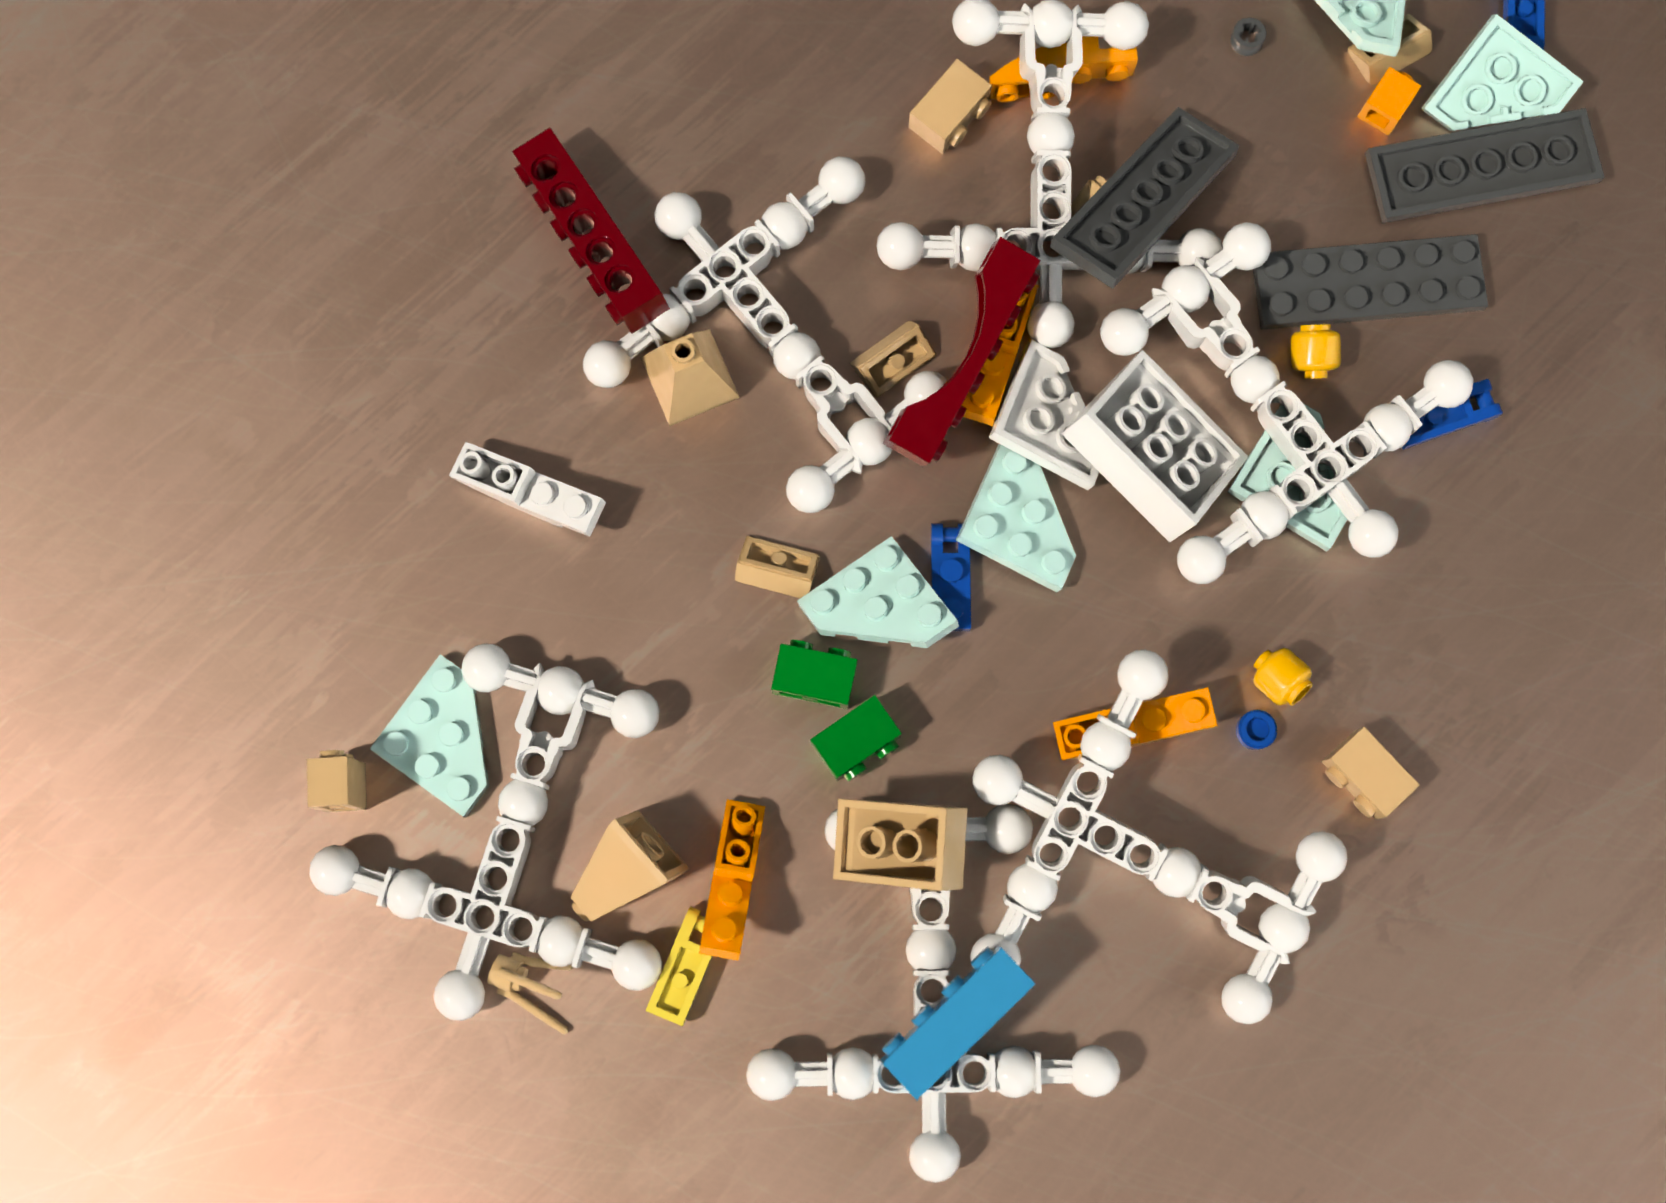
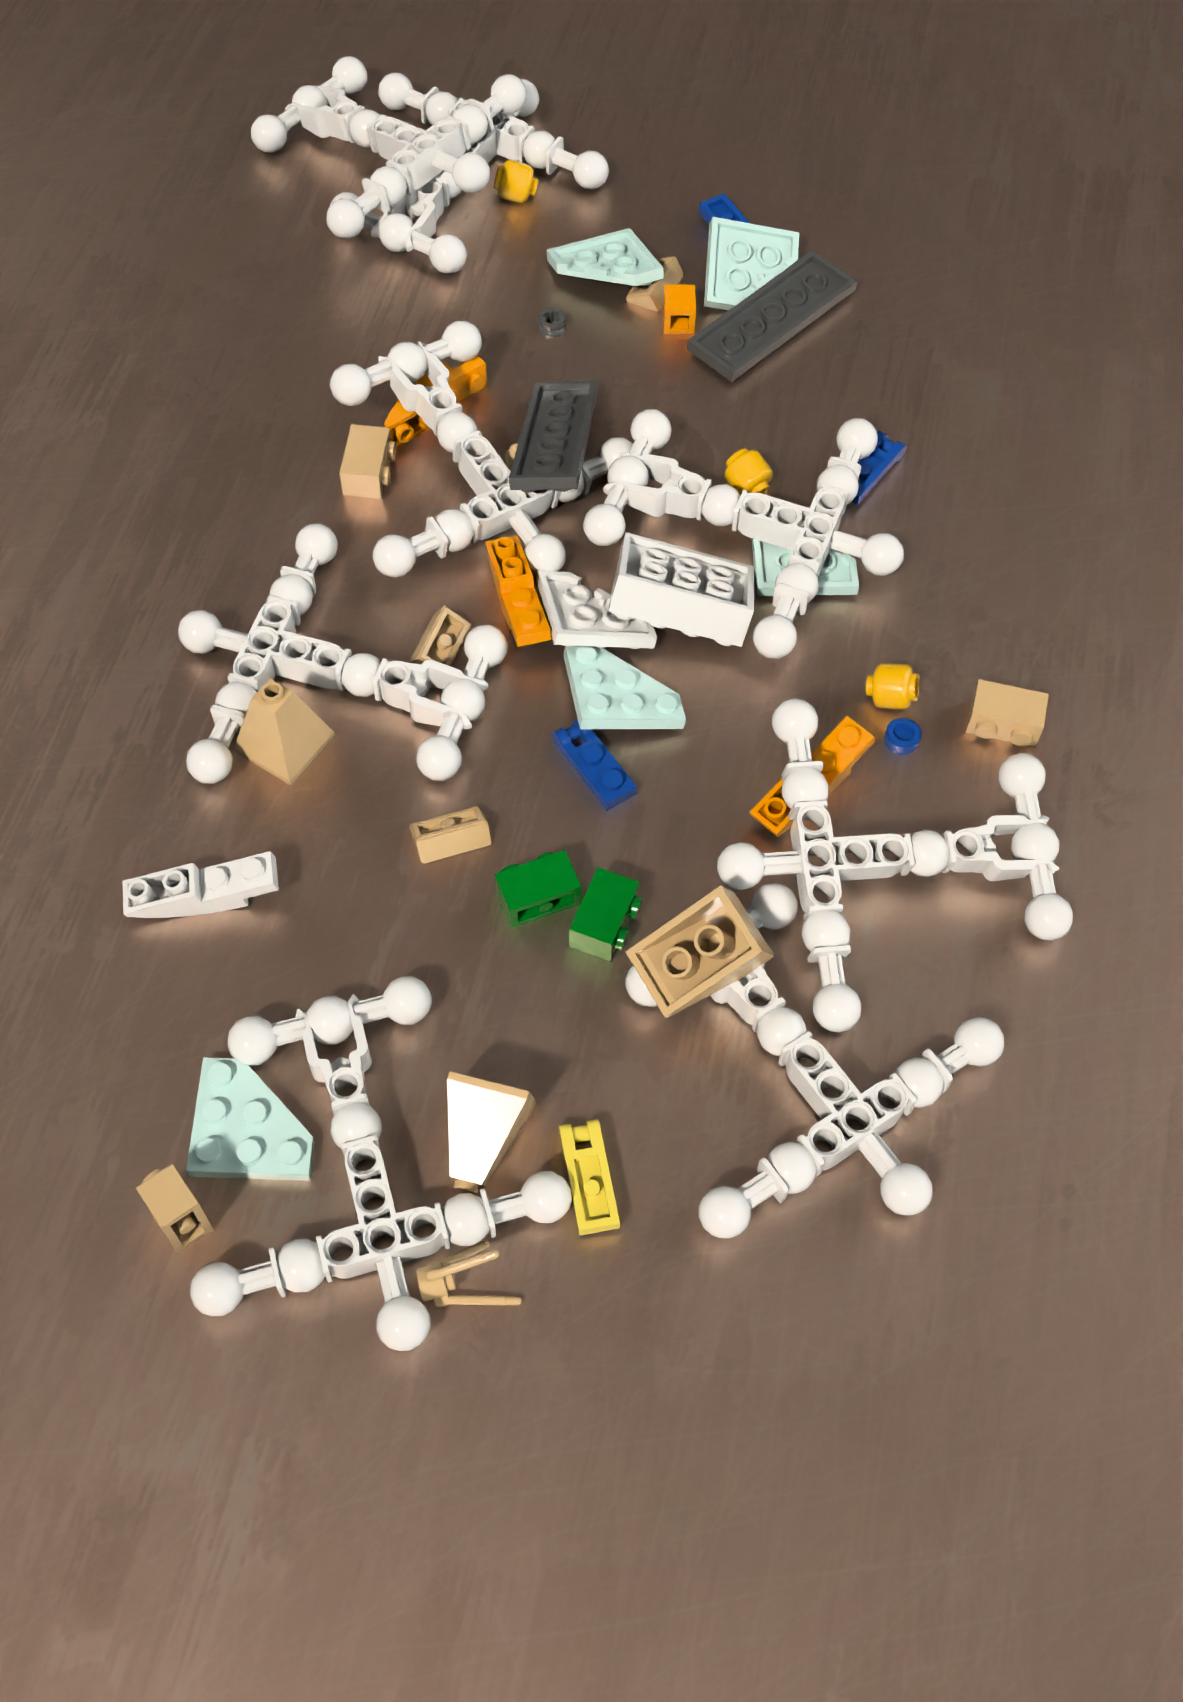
camera: 35 degrees left, 20 degrees down
dark red brick [512,127,670,334] -> none
light orange slope [699,799,765,961] -> none
light aqua plate [797,536,959,648] -> none
dark azure brick [880,946,1035,1100] -> none
dark red arch [883,237,1041,467] -> none
dark grey plate [1253,234,1488,330] -> none

